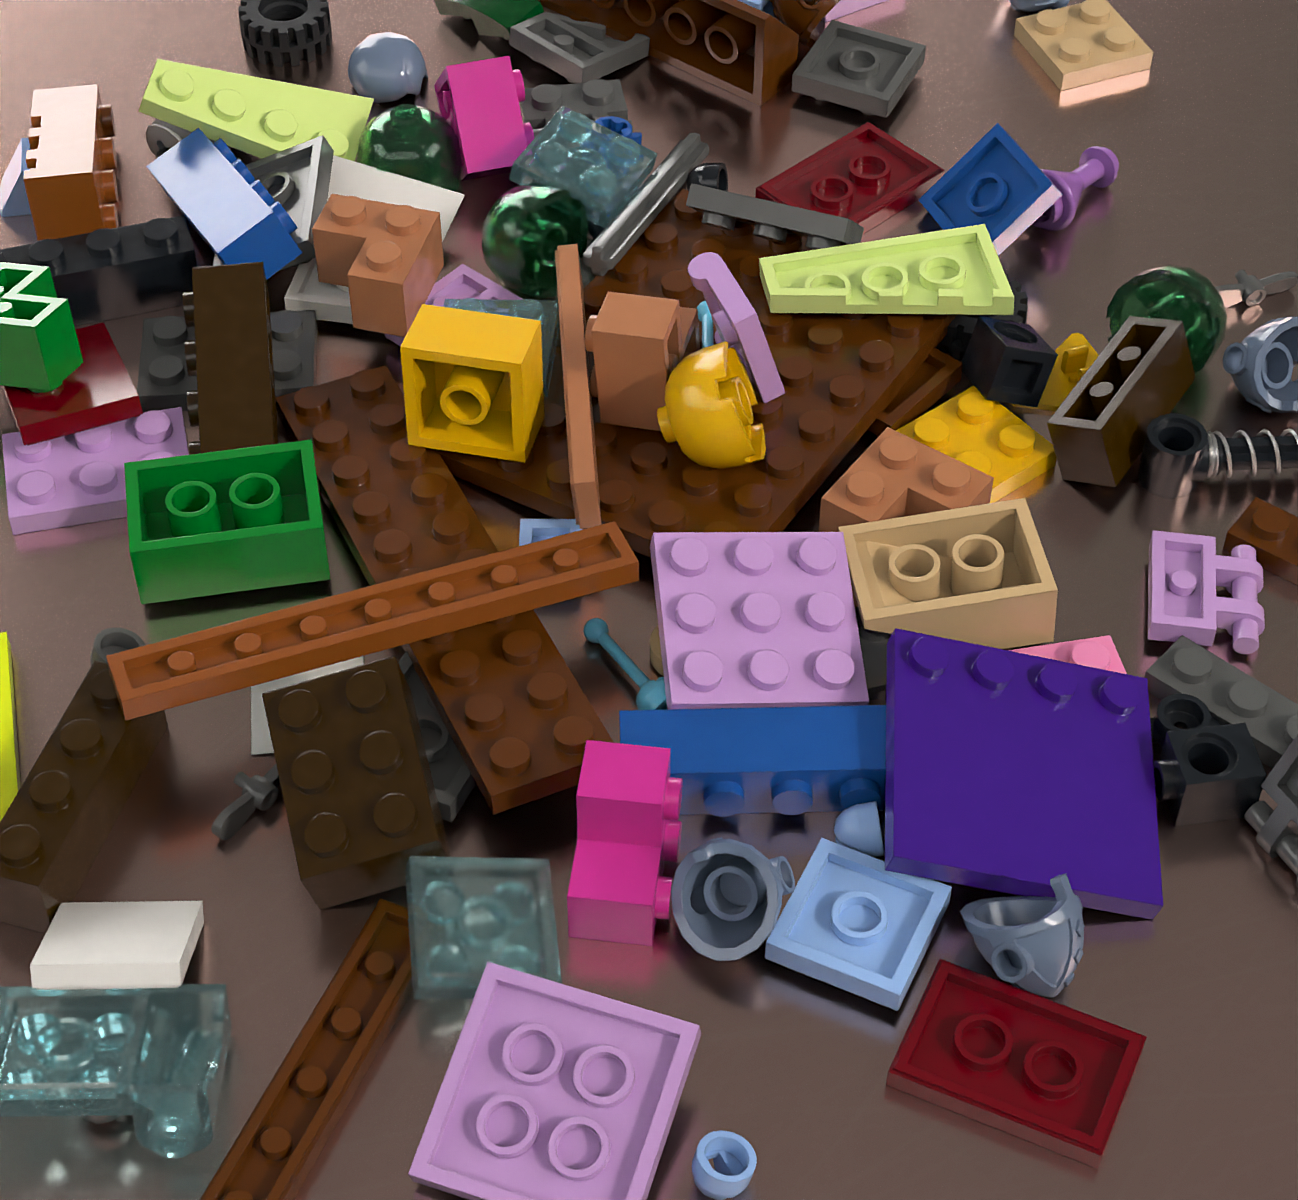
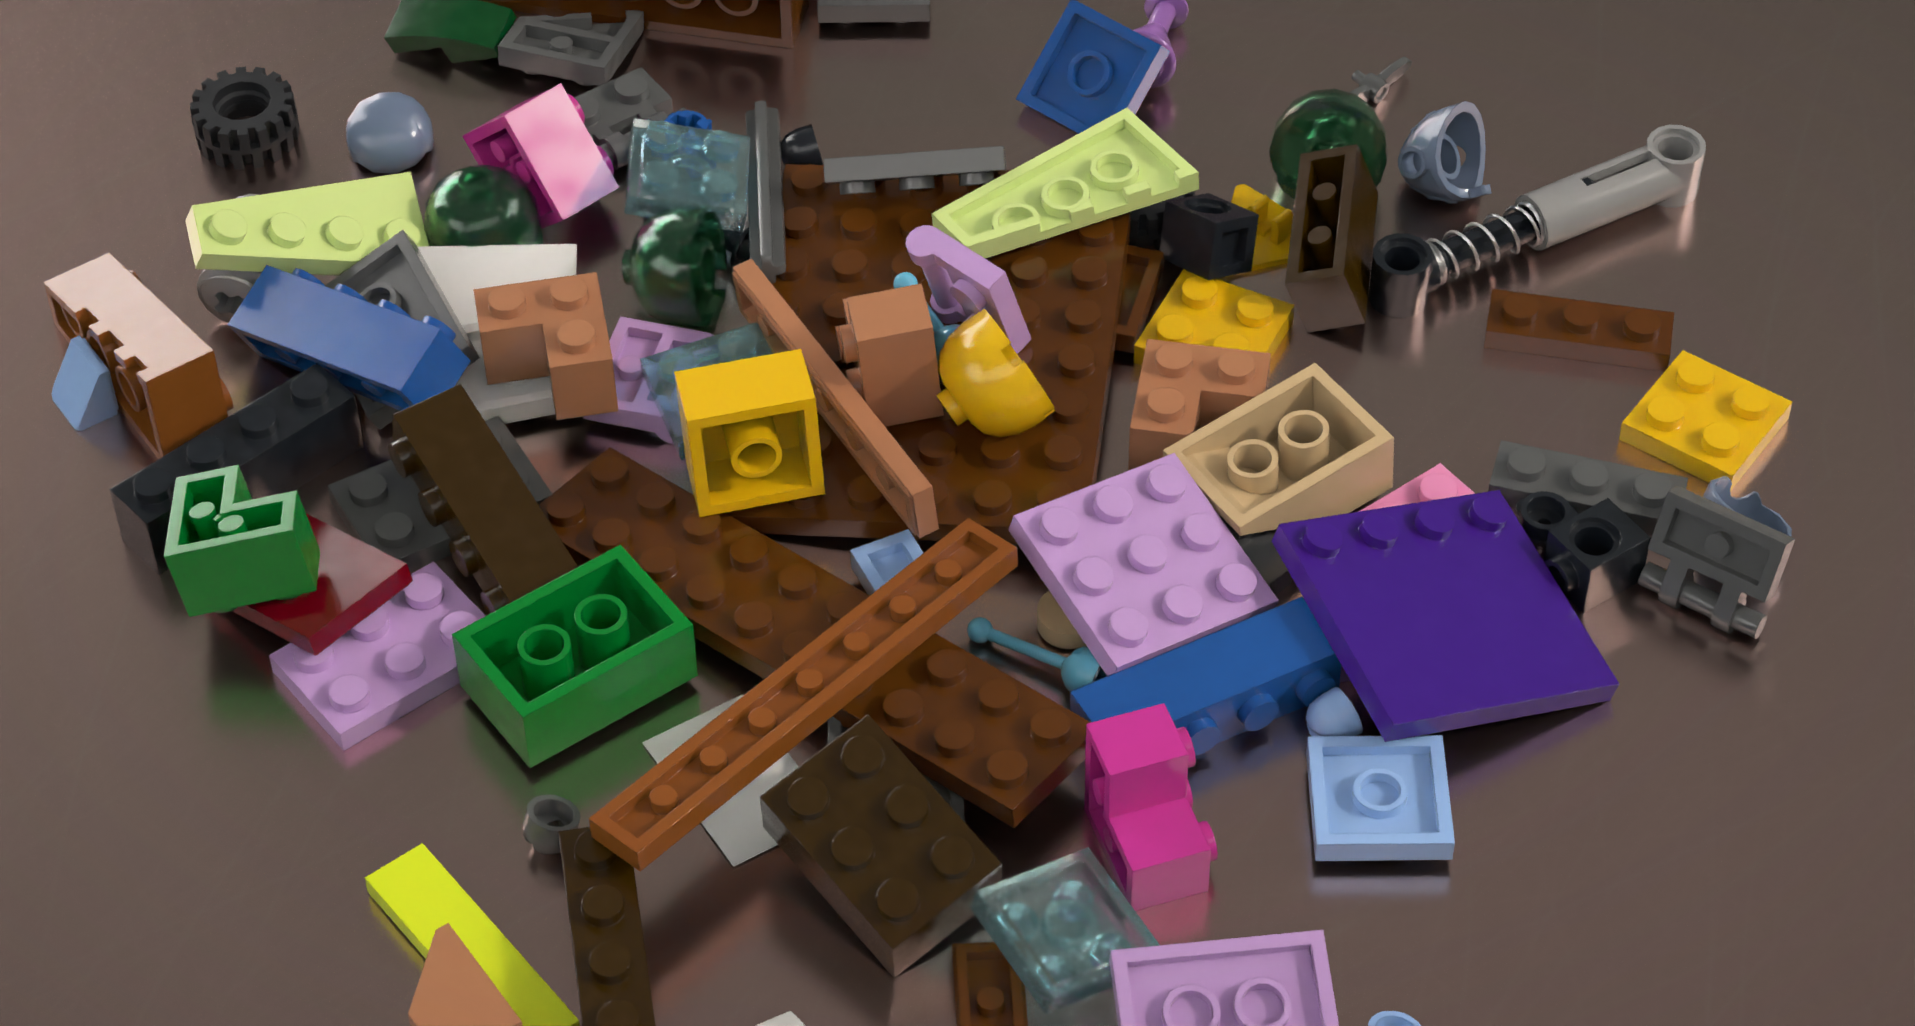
camera: 25 degrees left, 0 degrees up
dark grey piece [211,764,280,840] -> none
sand blue helmet [671,837,795,961] -> none
dark red tile [755,122,945,234] -> none
dark red tile [886,958,1147,1169] -> none
sand blue helmet [960,873,1085,997] -> none
lavender plate [1147,530,1265,654] -> none

